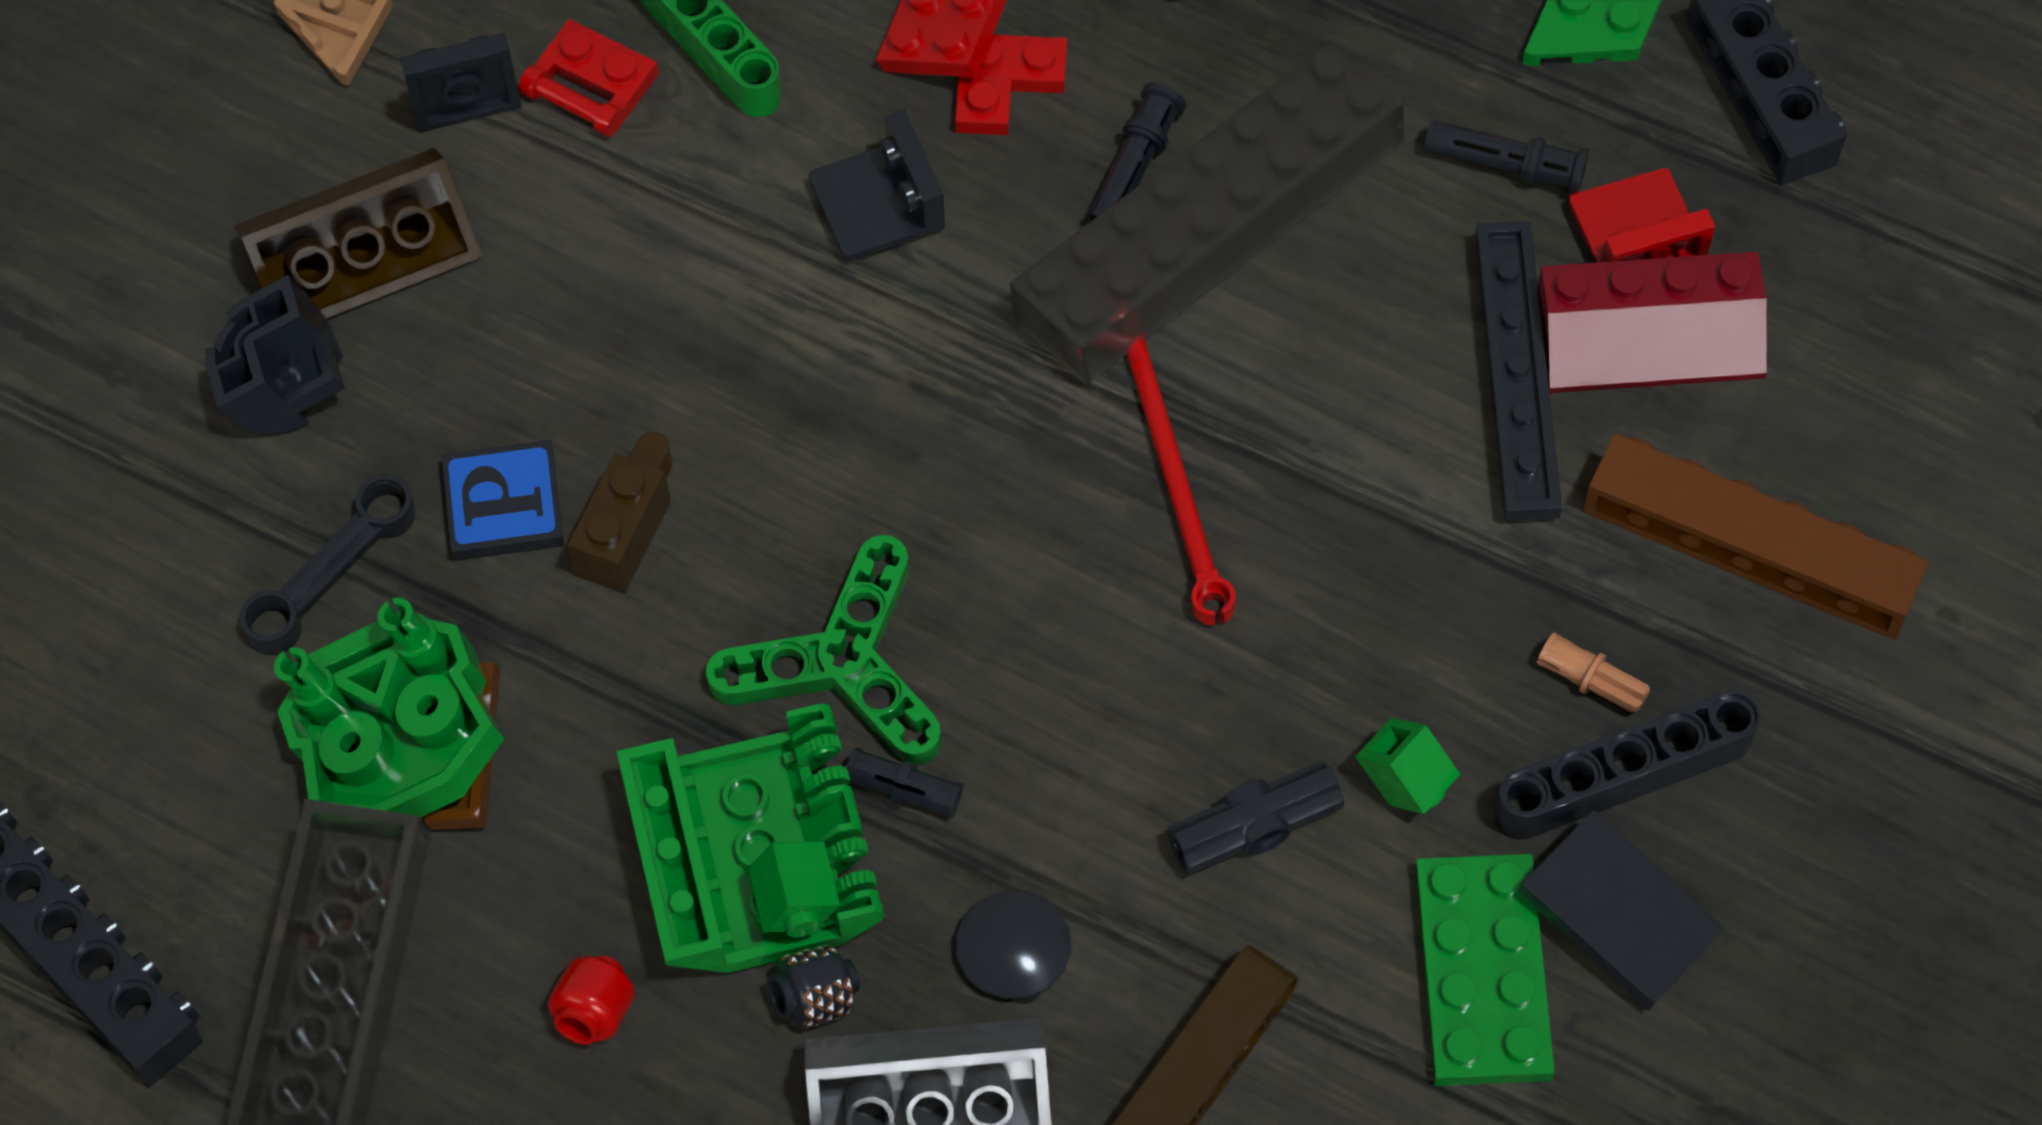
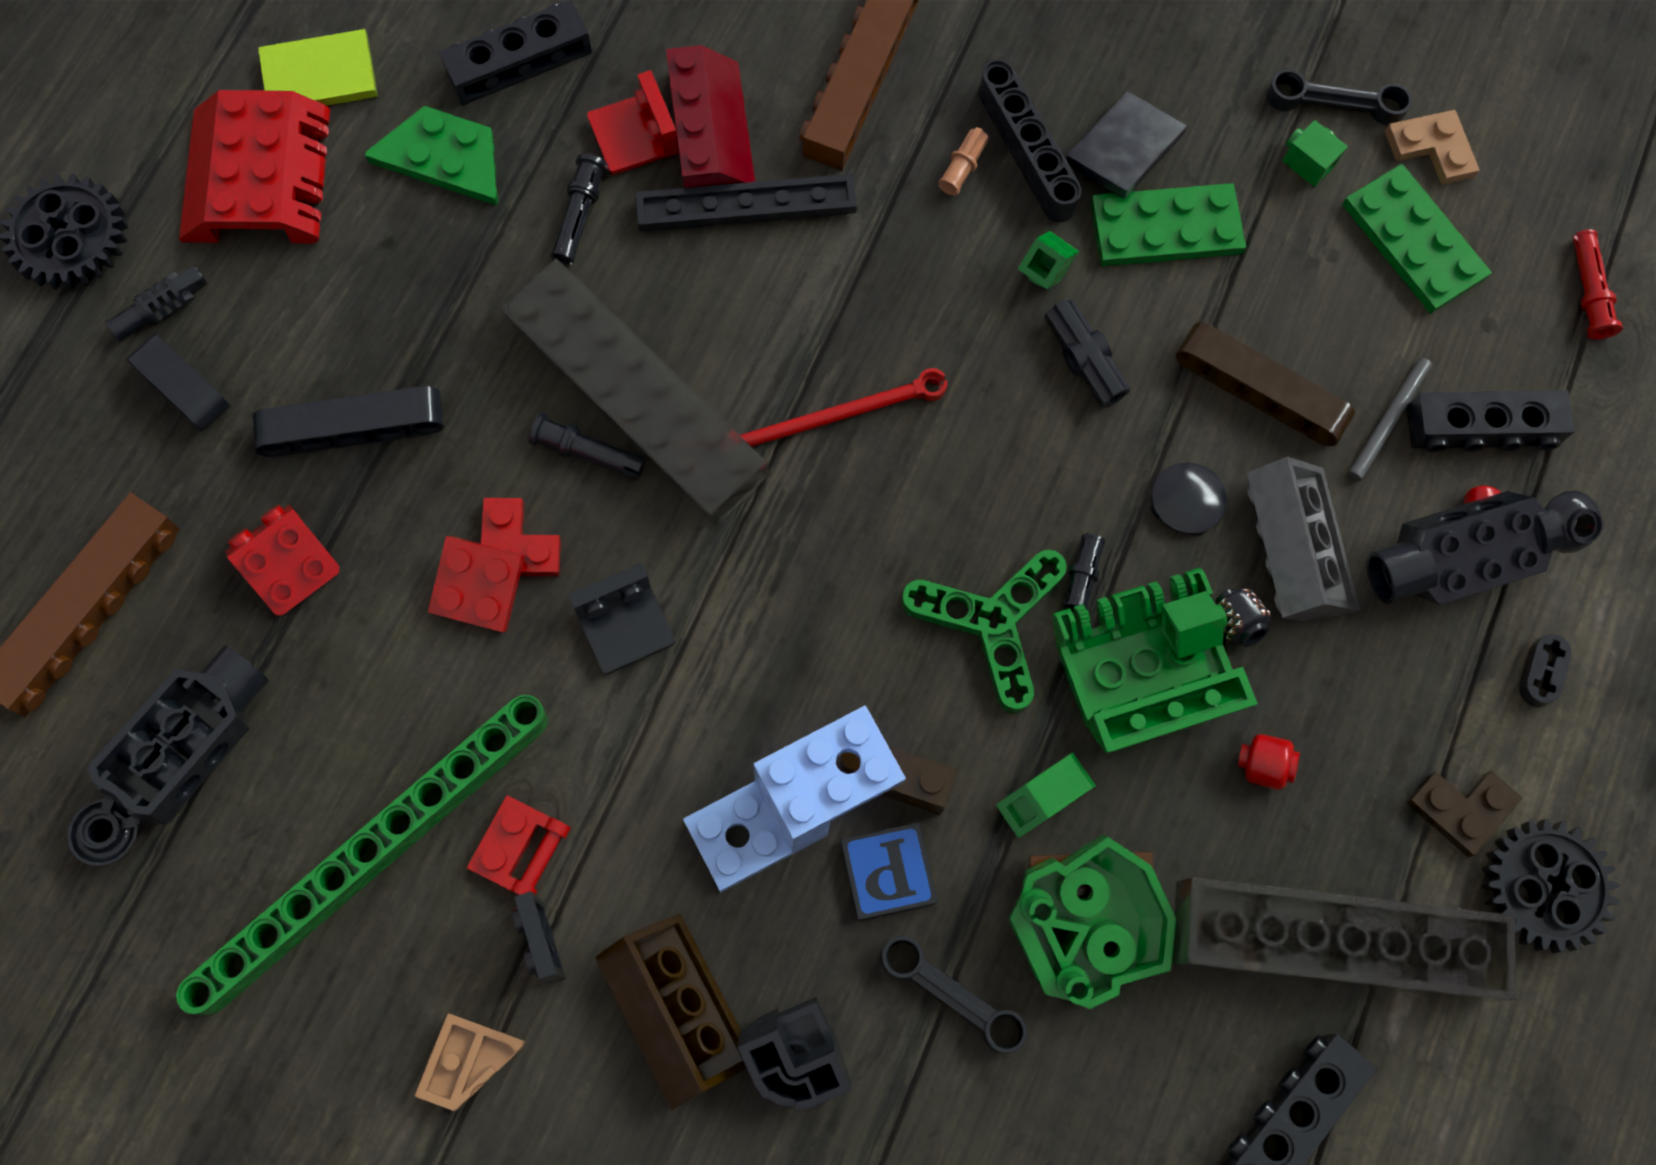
camera: 100 degrees left, 10 degrees up
none -> light blue bracket [683,705,906,893]
none -> green slope [995,752,1096,838]

